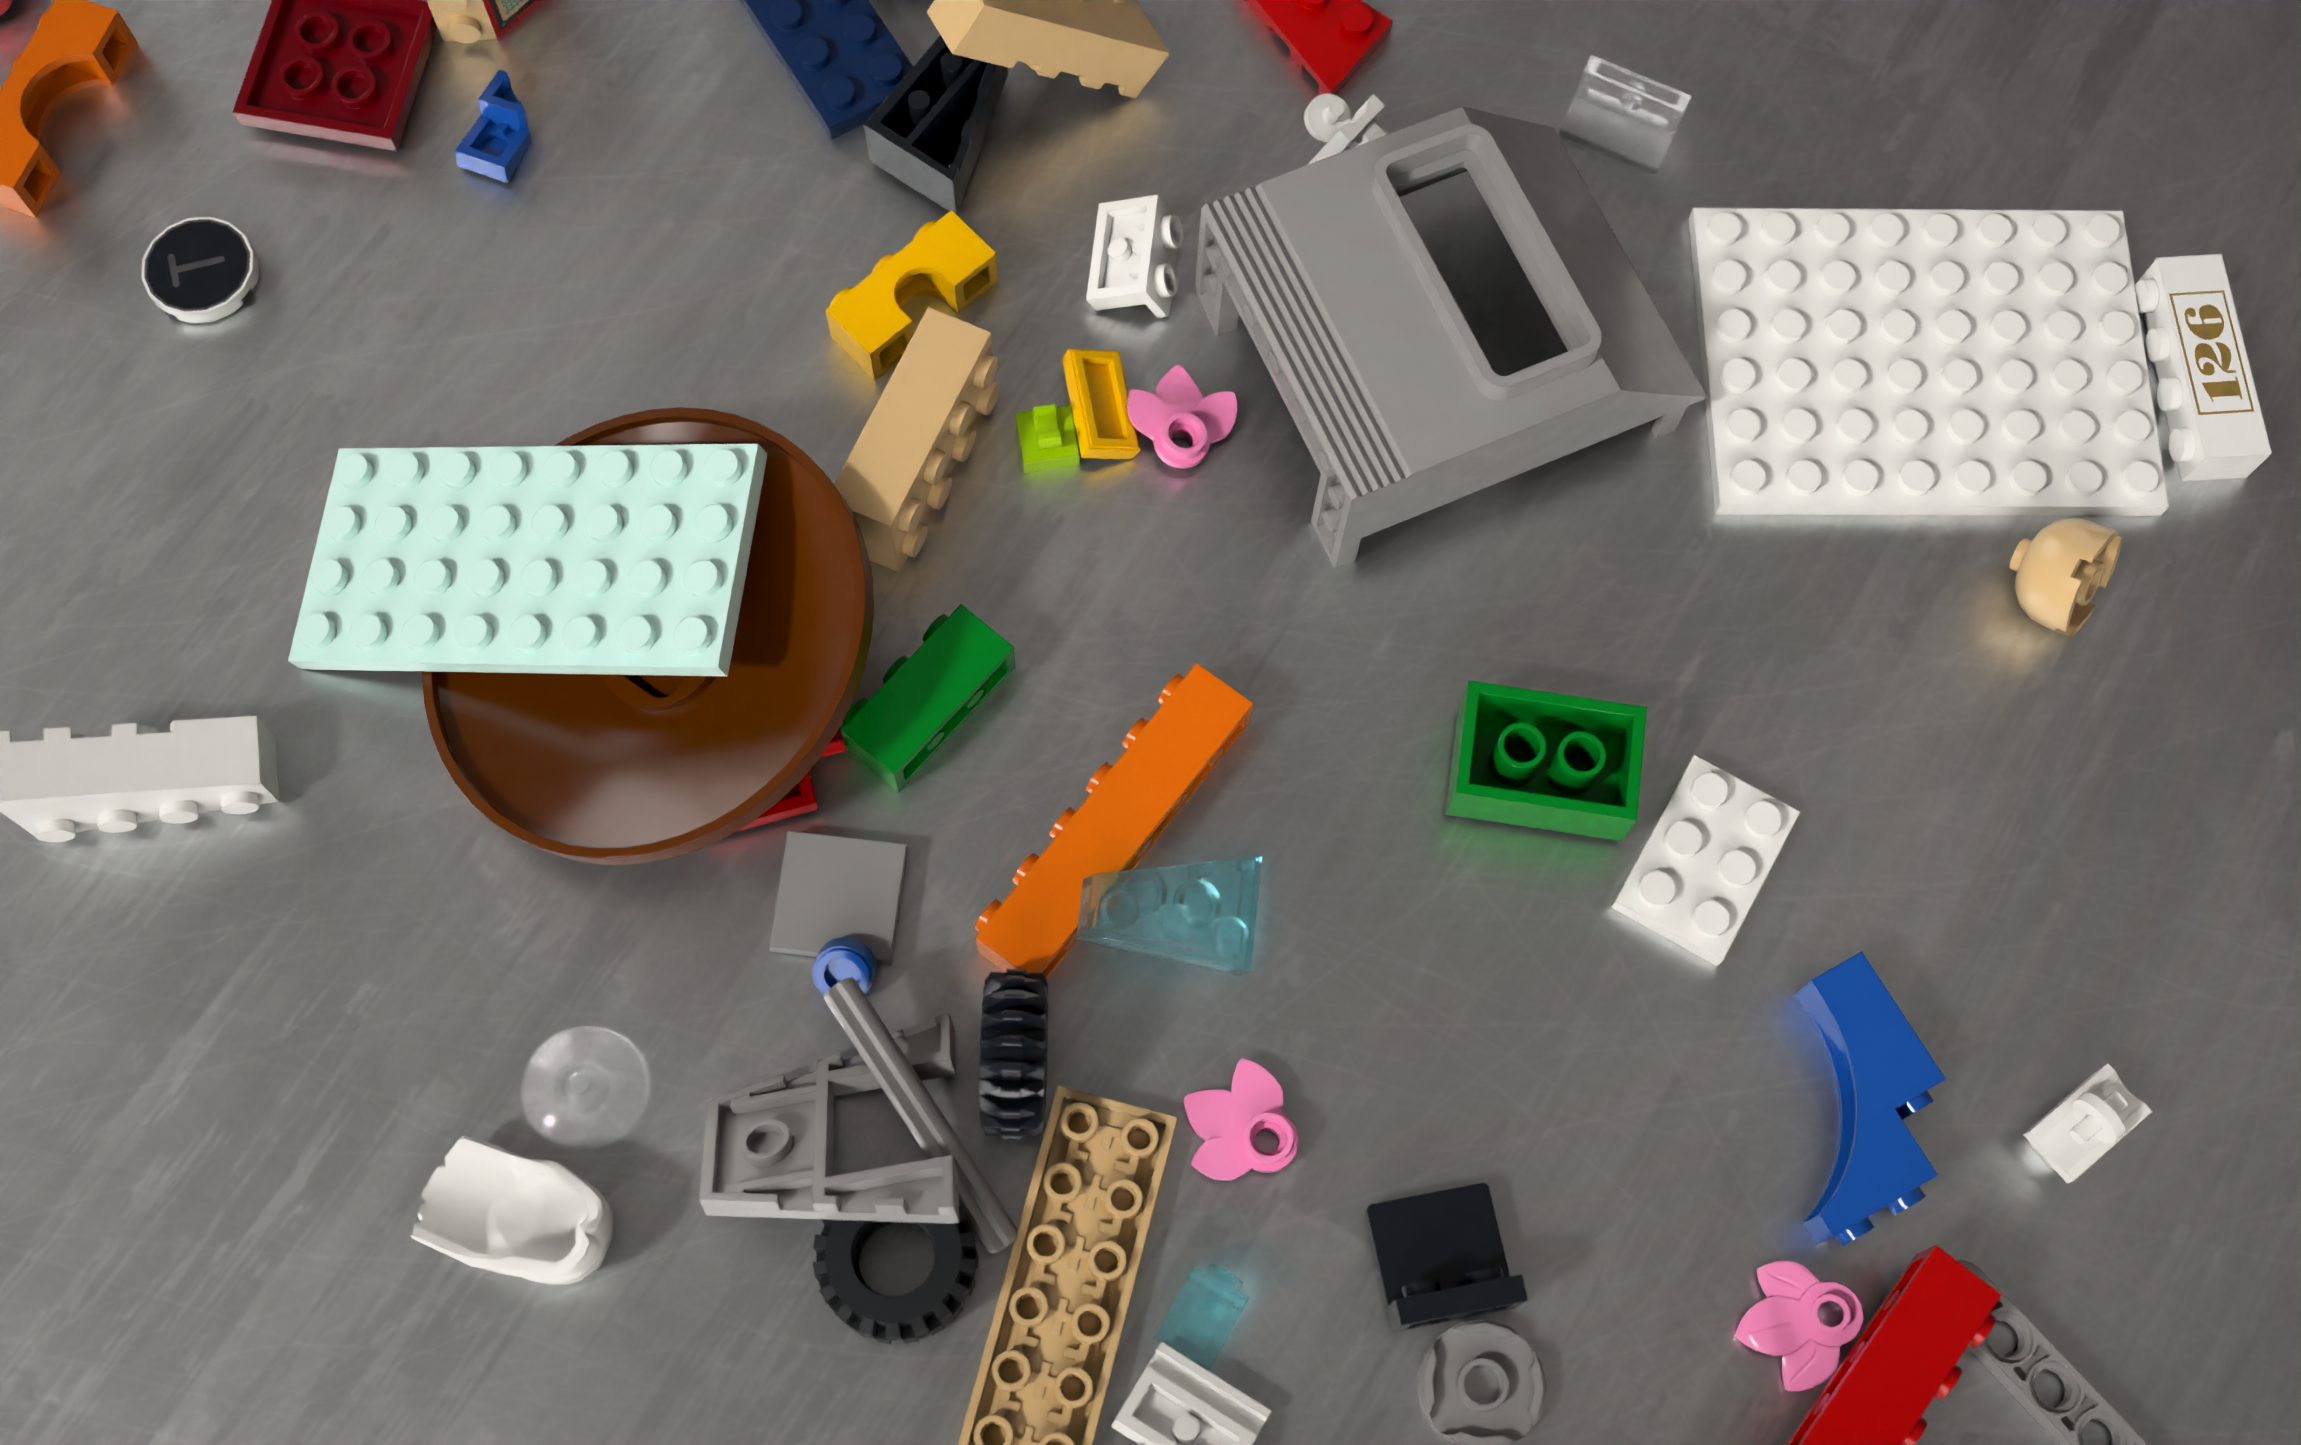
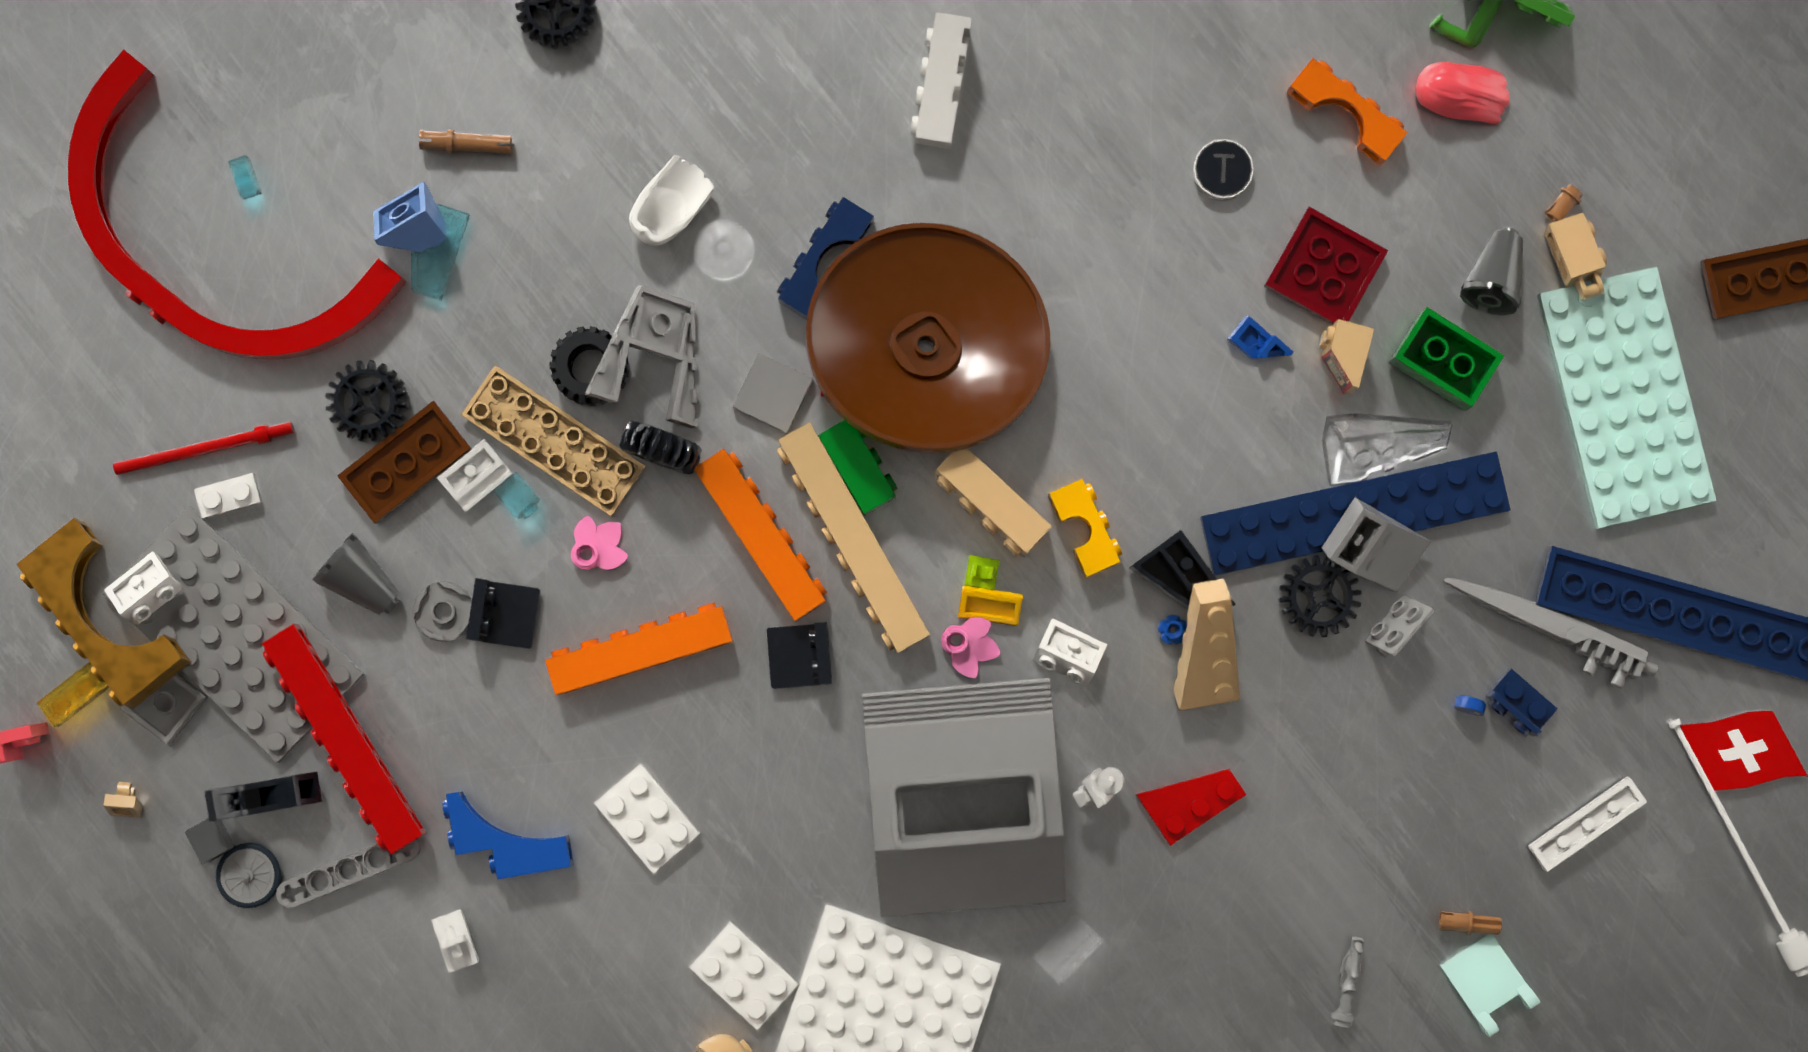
camera: 110 degrees right, 15 degrees up
light aqua plate [288,443,768,676] -> none
blue tile [812,937,877,995] -> none
light grey axle [824,977,1018,1254] -> none
clear light blue wing [1076,856,1262,976] -> none
green brick [1446,681,1647,841] -> none
bright pink plate [1736,1260,1864,1392] -> none
none -> orange brick [545,603,734,696]
none -> white plate [689,921,799,1030]
none -> black bracket [767,622,832,689]
none -> tan brick [776,422,930,653]
none -> dark blue arch [777,197,874,320]
none -> blue plate [1158,615,1187,645]

